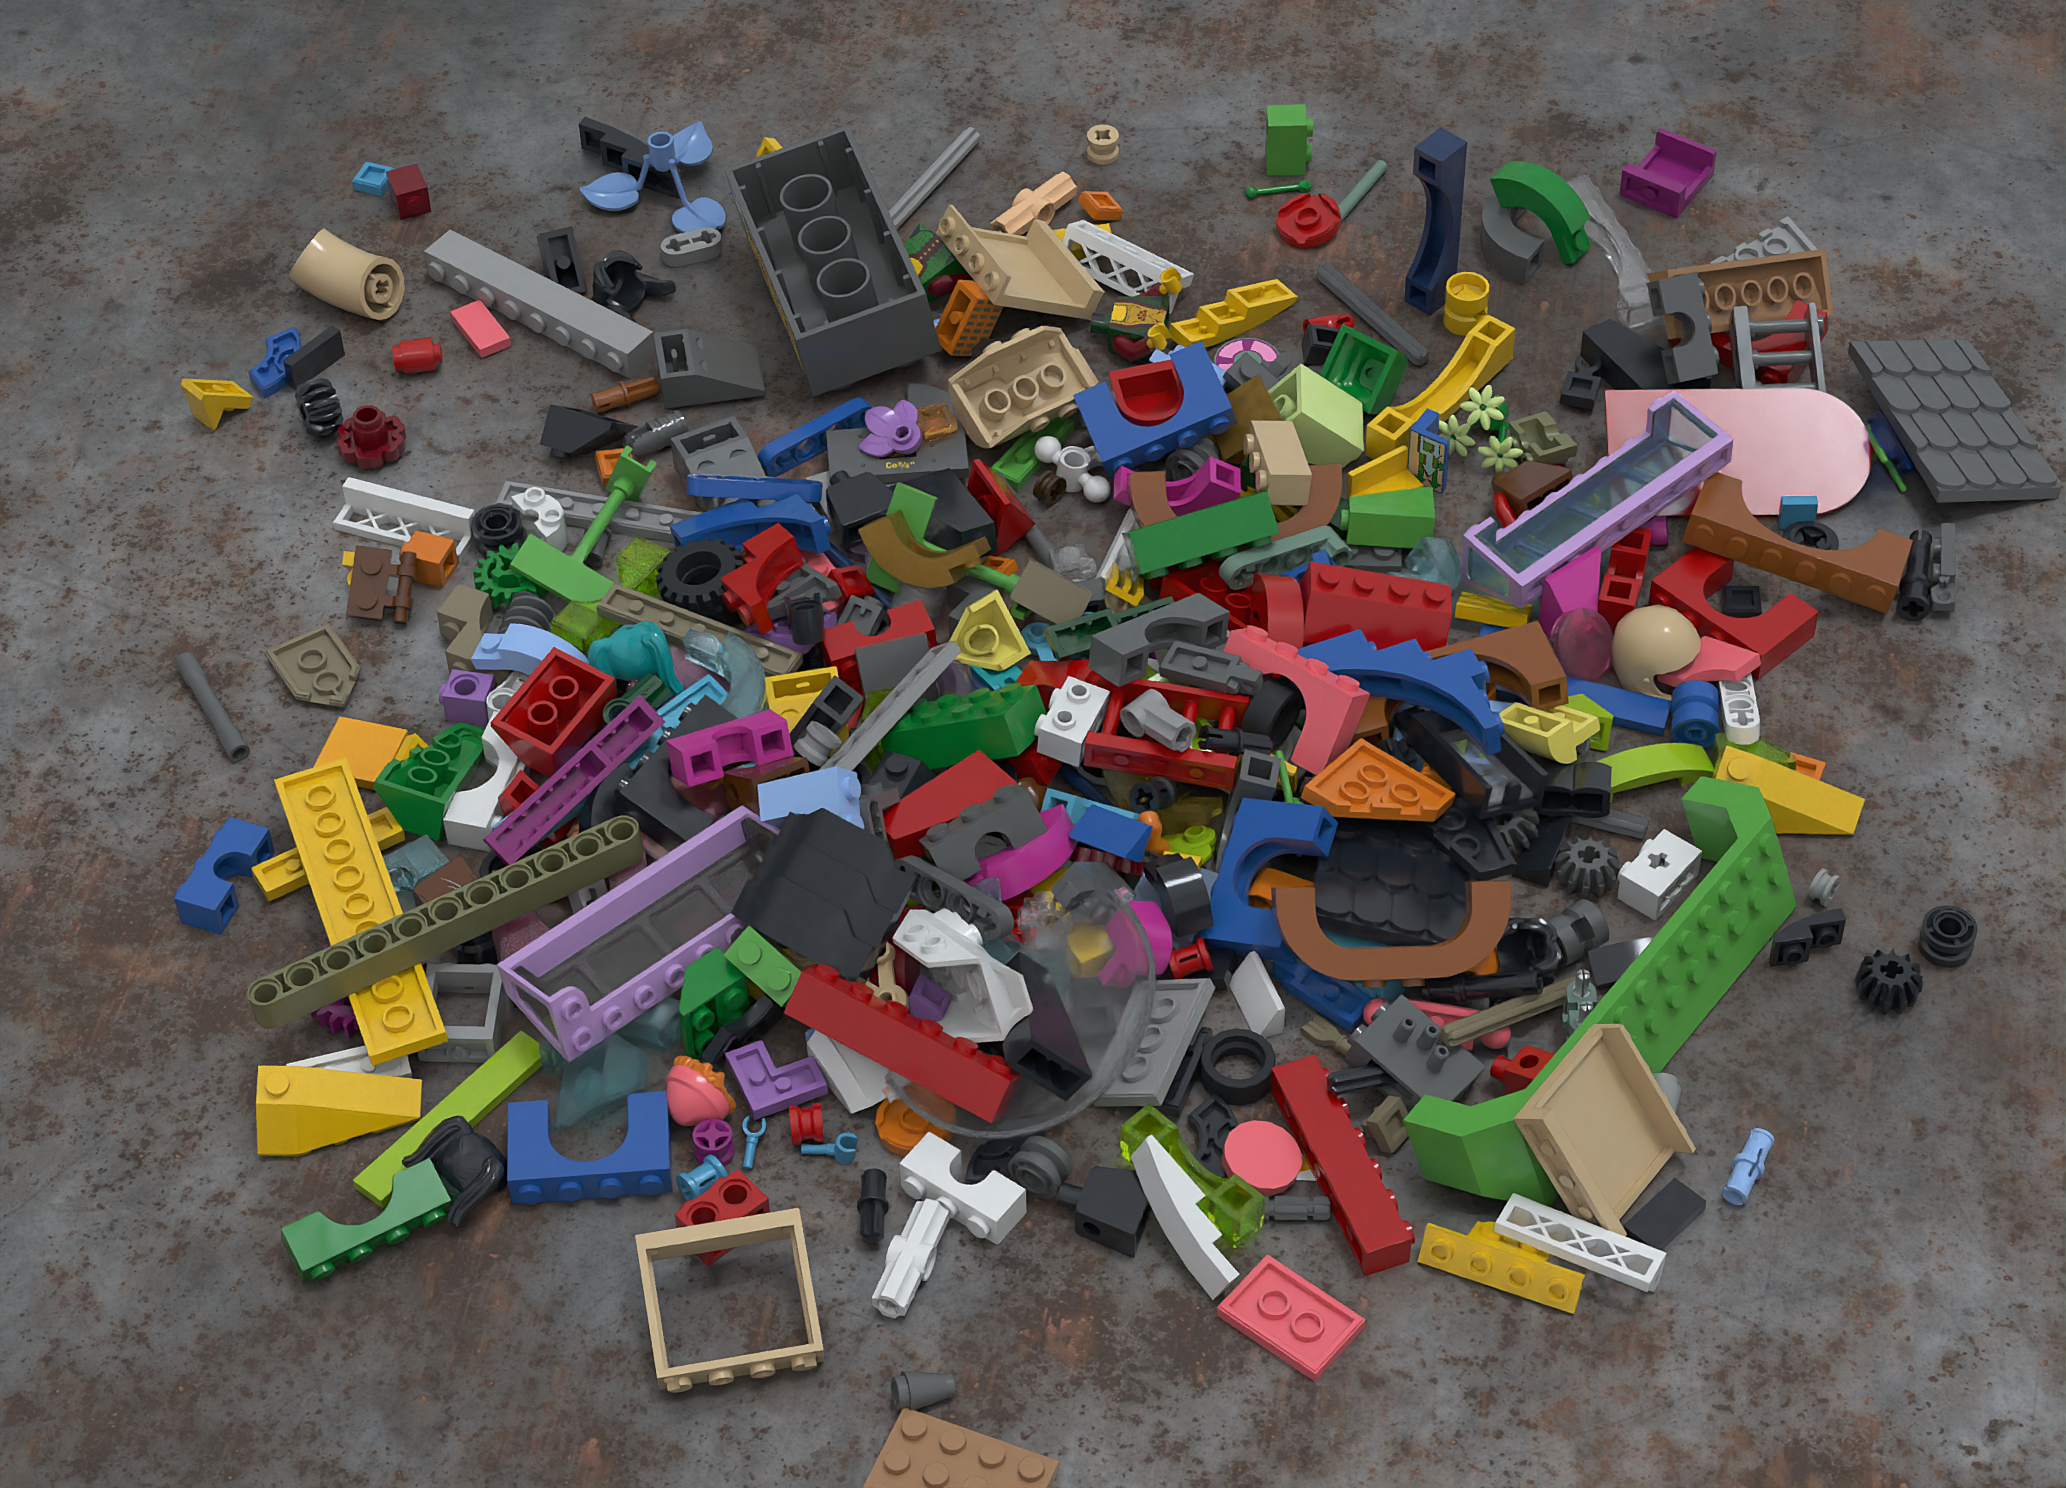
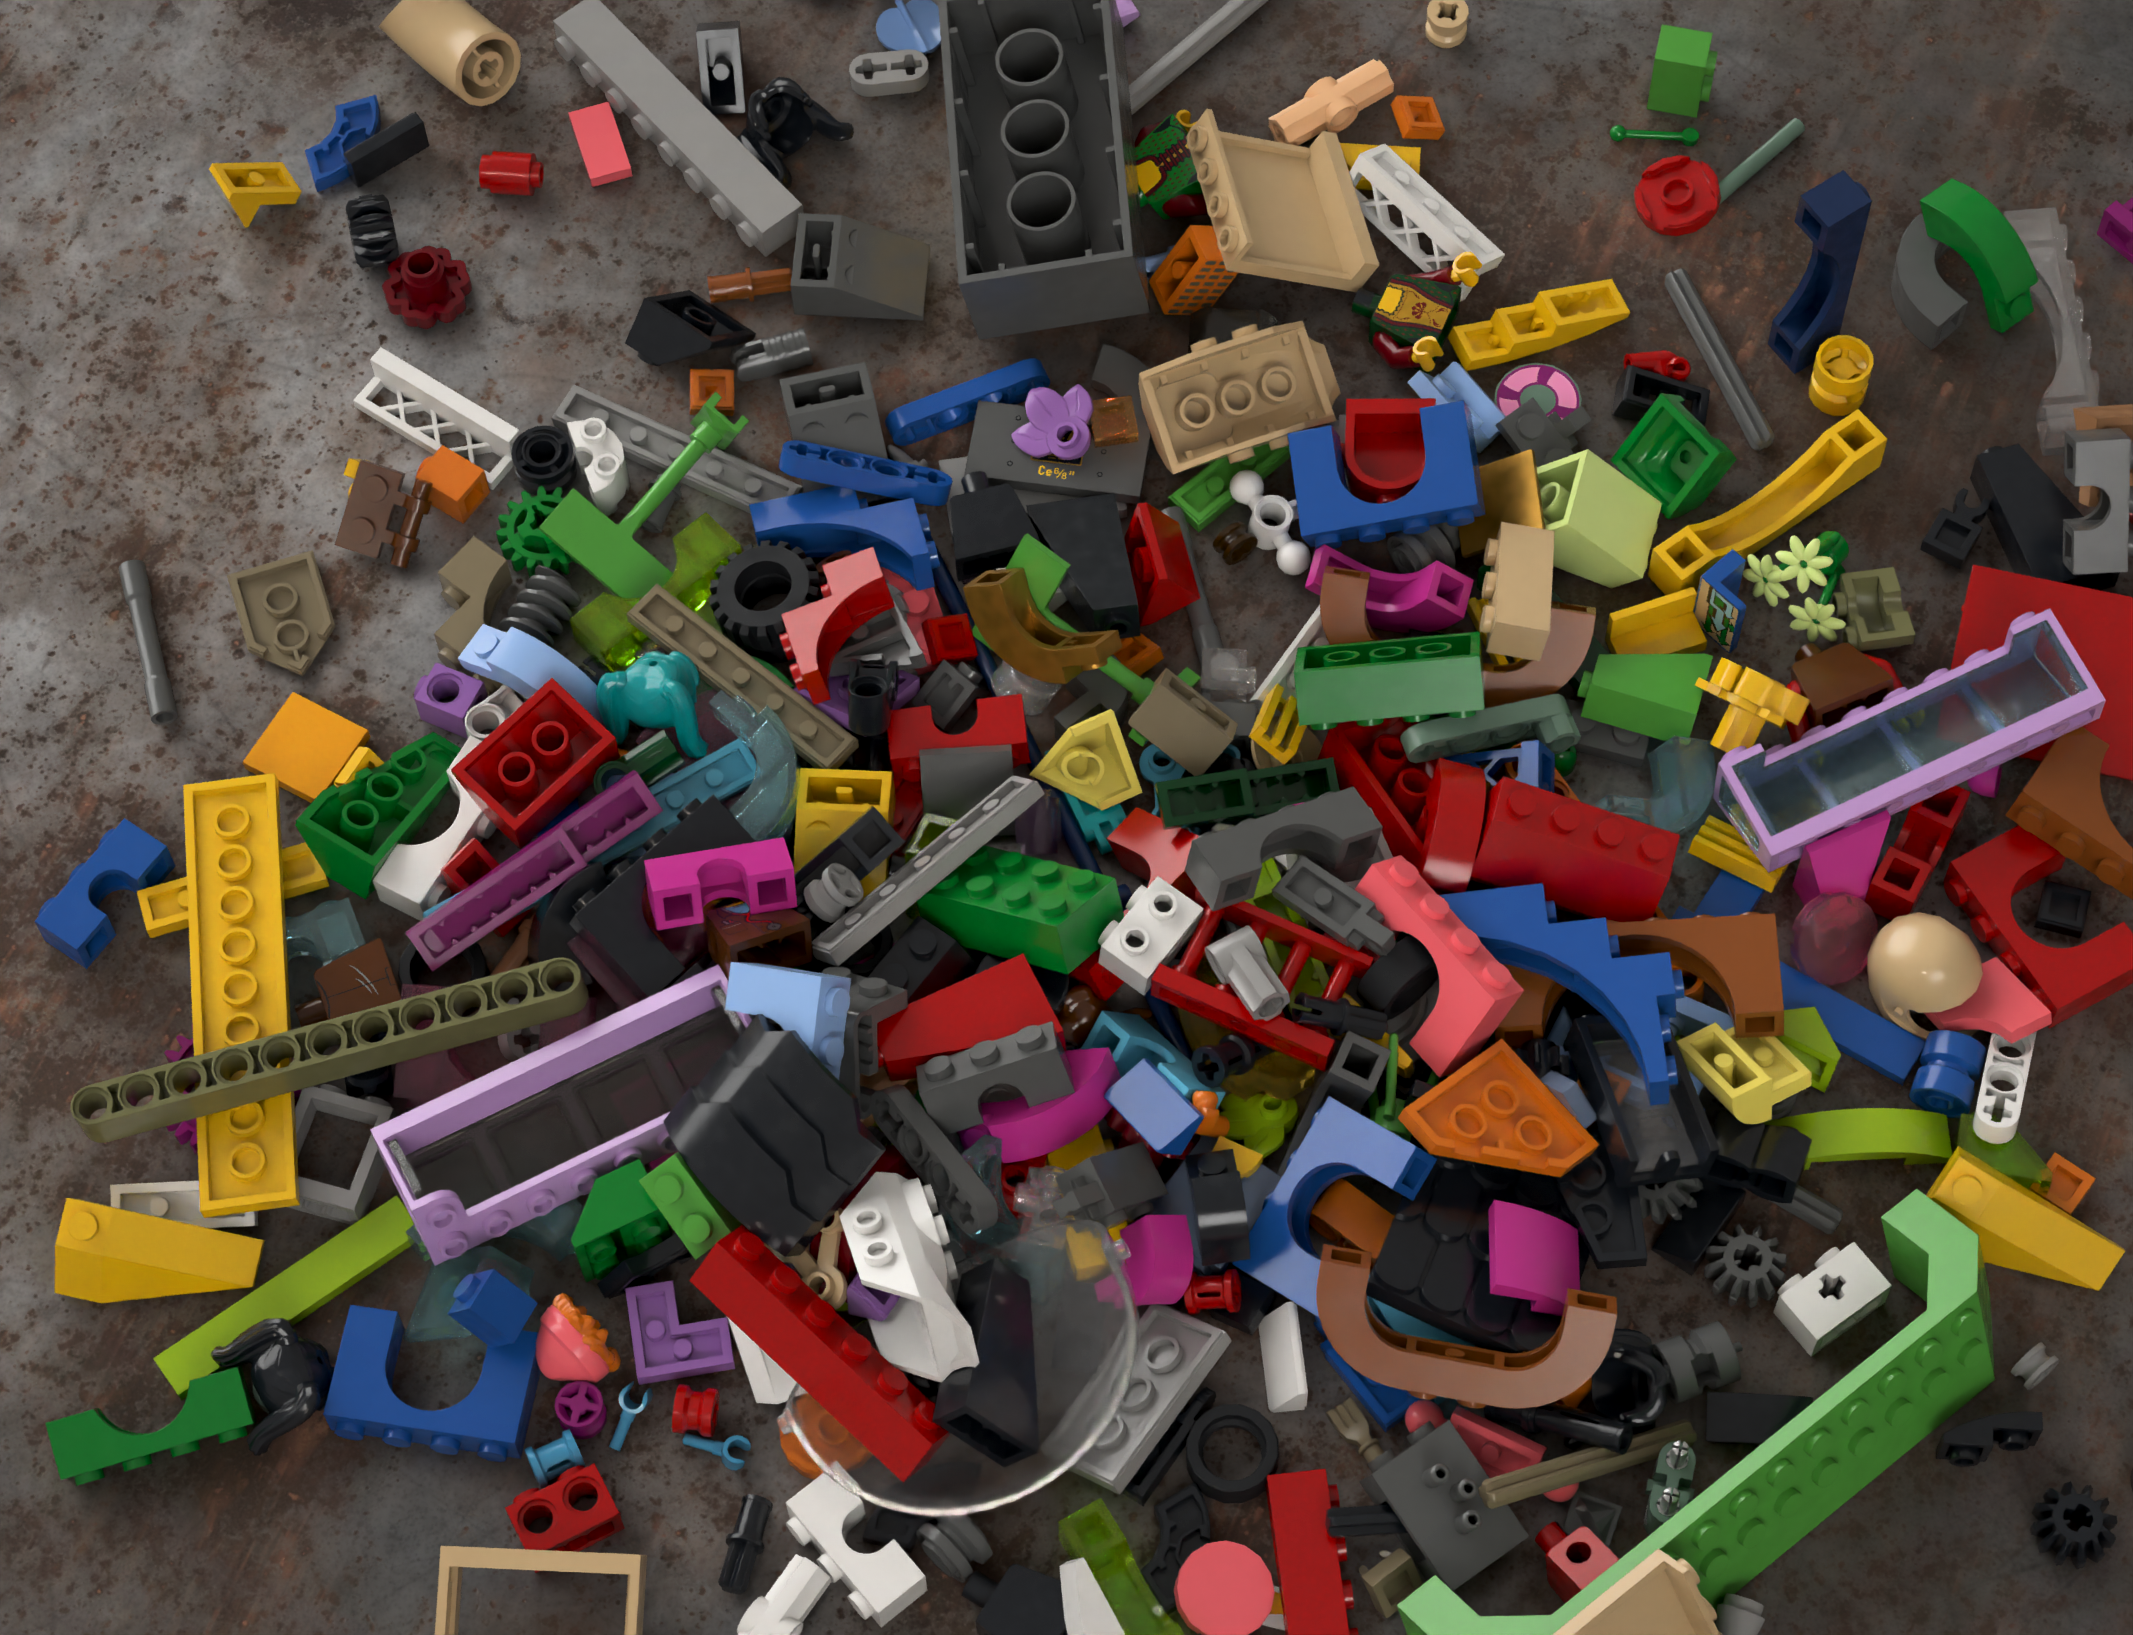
camera: 15 degrees right, 15 degrees up
none -> blue brick [448,1269,538,1348]
none -> dark pink slope [1488,1200,1580,1316]
none -> sand blue tile [1540,1070,1597,1129]
none -> yellow piece [1695,657,1810,753]

